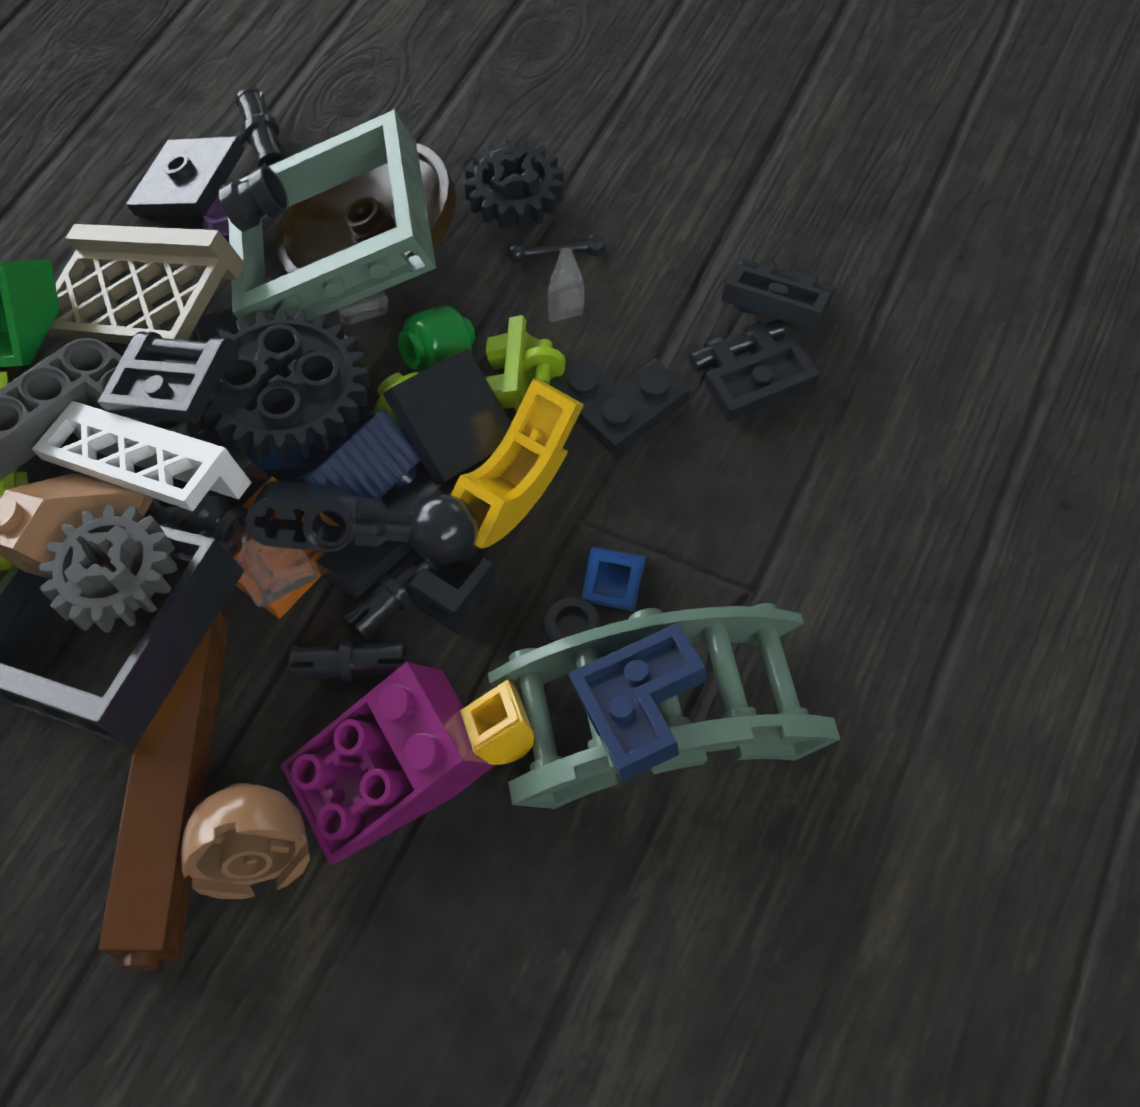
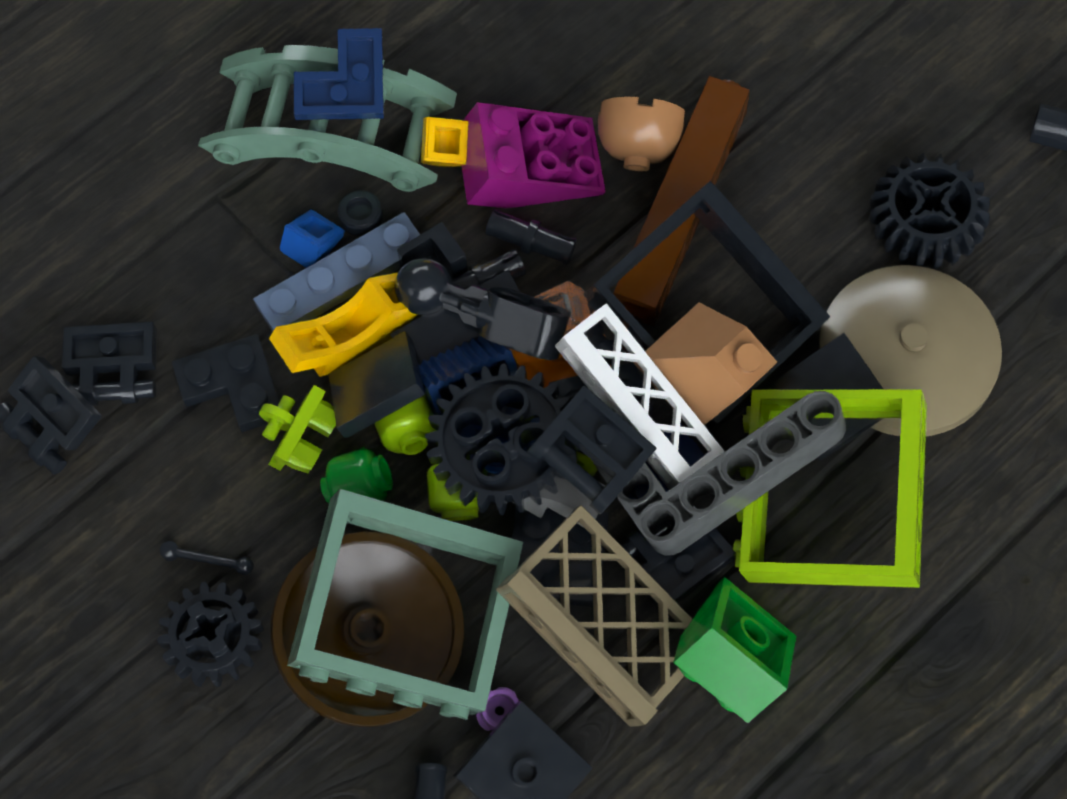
camera: 155 degrees left, 5 degrees up
dark grey gear [39,504,177,633] -> none
black wheel [219,165,289,232] -> none
clear slope [548,247,584,322] -> none
none -> sand blue plate [253,212,420,332]

